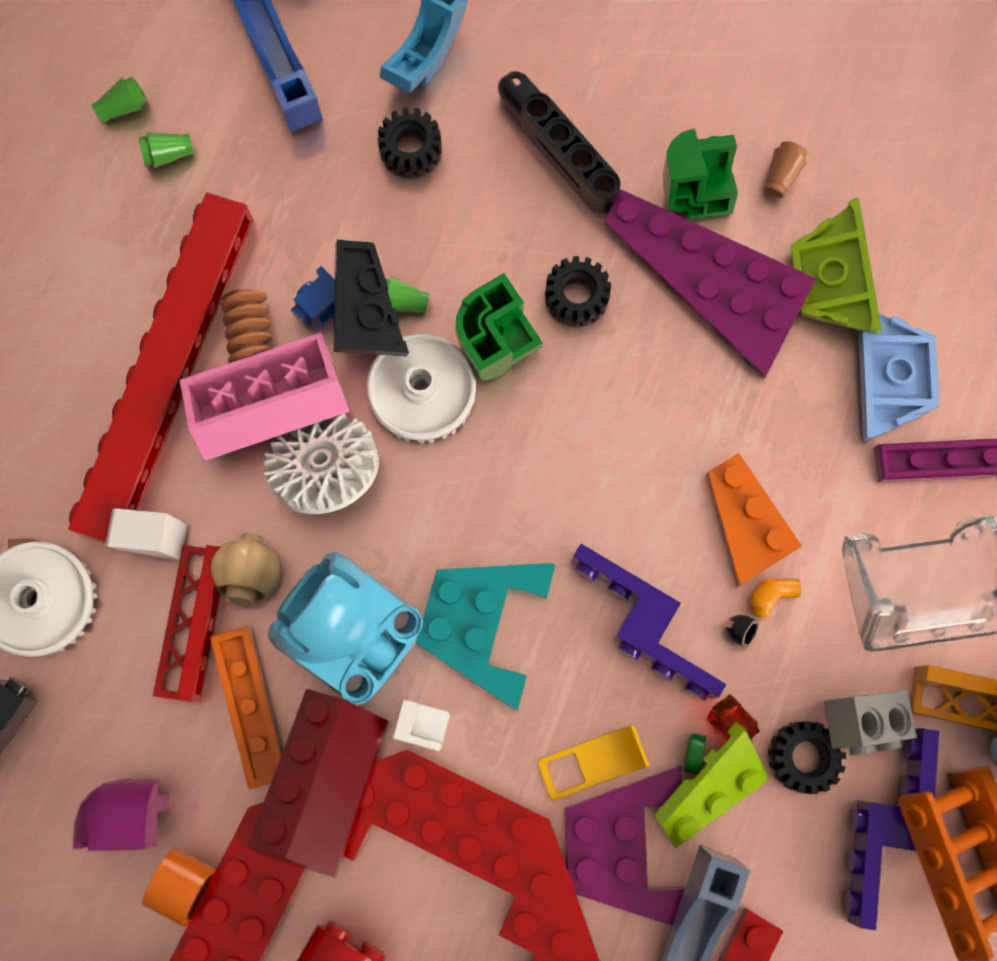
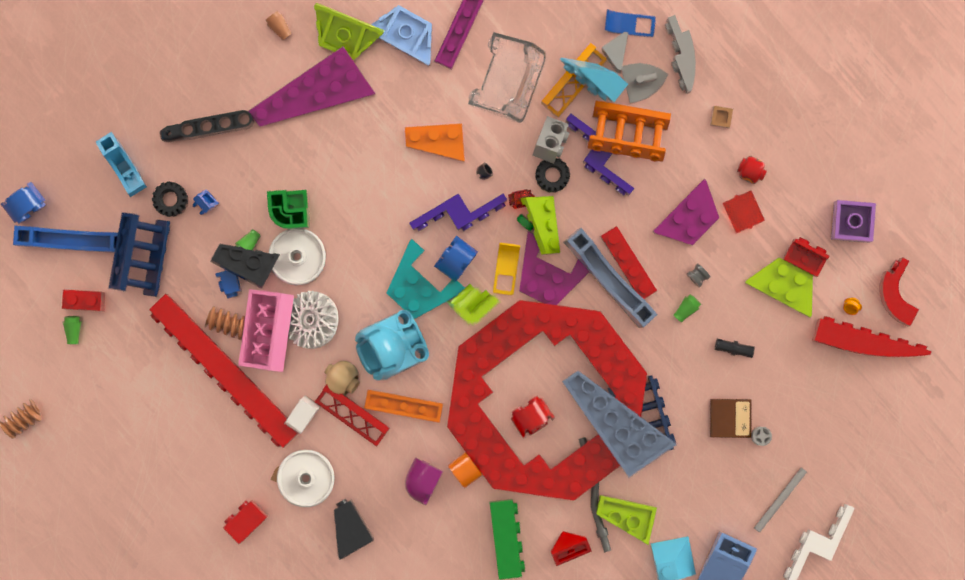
camera: 60 degrees left, 10 degrees up
bright green cone [138,132,194,168] -> none
dark red slope [247,689,388,878] -> none
white panel [393,700,450,751] -> none
black tyre [545,256,611,327] -> none
green brick [663,128,738,220] -> none
light orange arm [750,579,801,618] -> none
none -> red brick [62,290,105,312]
none -> dark blue fence [108,212,170,297]
none -> blue tile [193,189,219,215]
none -> blue brick [434,236,478,282]
none -> lime piece [447,284,500,324]

